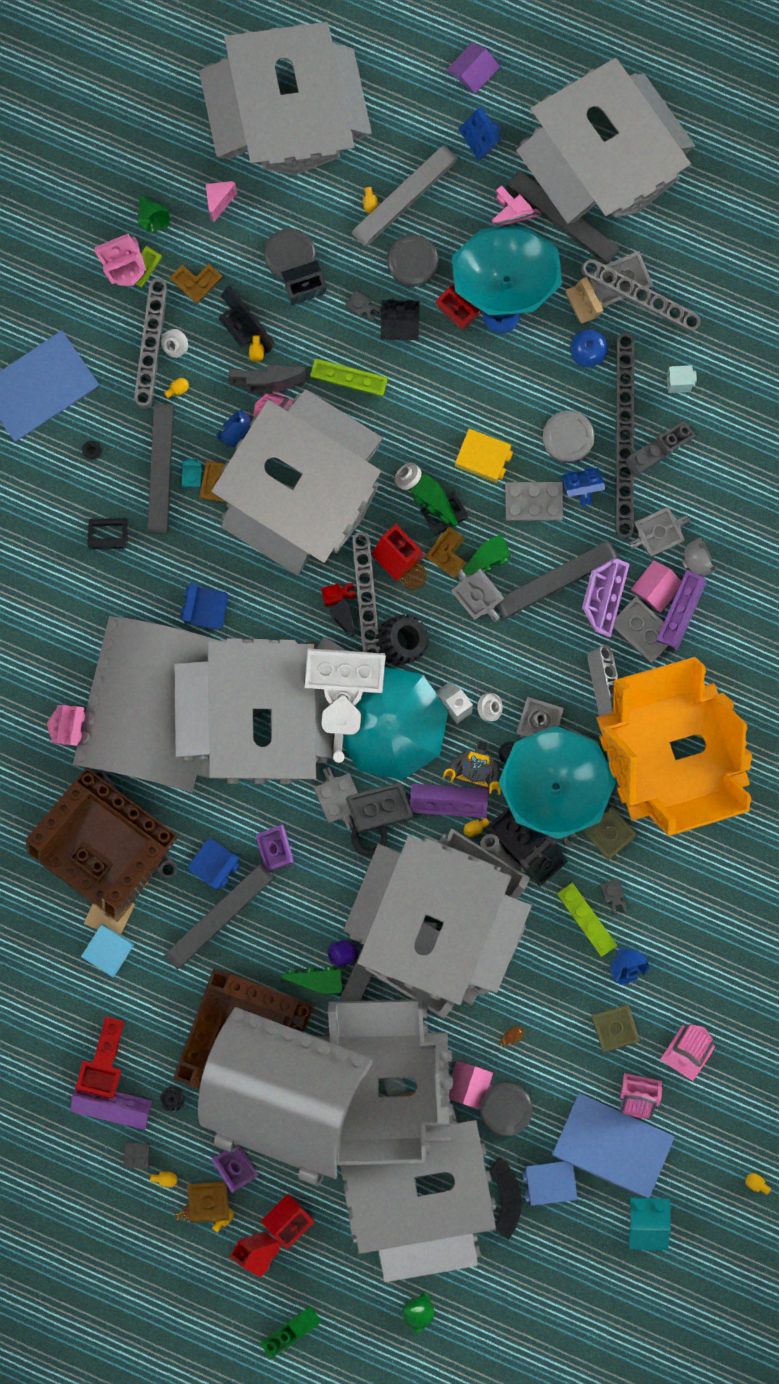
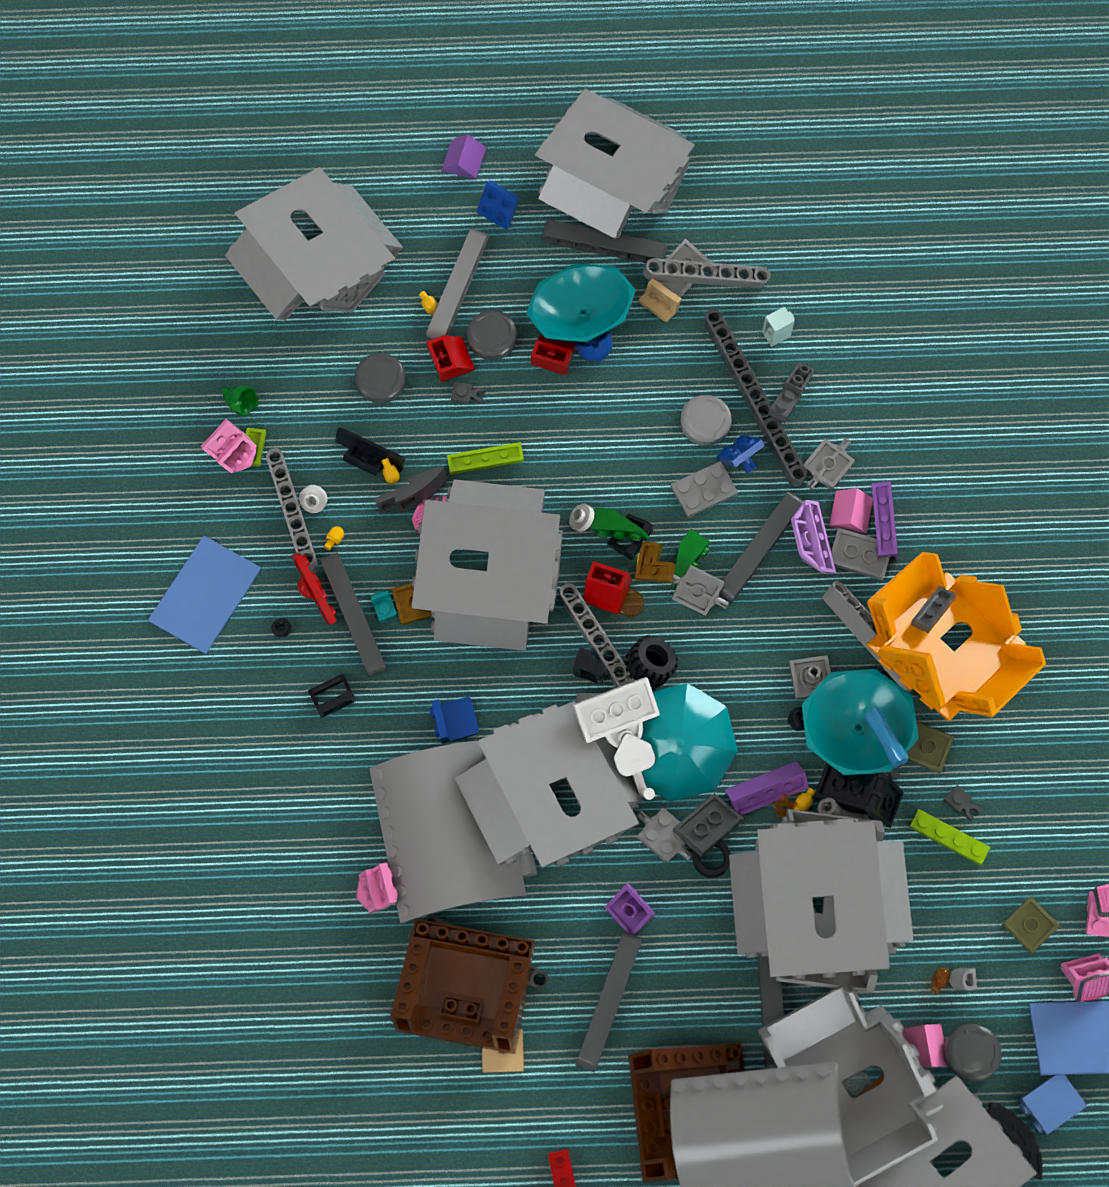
camera: 30 degrees left, 10 degrees down
medium azure tile [81,924,135,977] -> none
pearl gold plate [169,264,223,304] -> none
blue bracket [188,838,240,891] -> none
bright pink slope [206,181,237,222] -> none
blue cylinder [216,409,251,447] -> none
black slope [281,260,327,305] -> none
green slope [282,966,343,995] -> none
red plate [321,583,356,608] -> none
dark purple head [327,939,358,967] -> none
black slope [381,299,420,340] -> none
white slope [436,682,473,724] -> none
torso [442,741,501,795] -> none
yellow brick [455,429,513,483] -> none
white plate [477,693,503,721] -> none
bright pink piece [492,185,542,227] -> none
blue cylinder [570,329,608,368] -> none
blue cylinder [610,948,650,985] -> none
light grey cylinder [682,537,717,576] -> none
none -> red plate [290,553,337,625]
none -> red slope [426,335,475,382]
none -> clear orange plate [772,794,797,818]
none -> dark azure axle [864,708,909,767]
none -> dark grey plate [911,586,956,634]
none -> light grey plate [950,967,977,991]

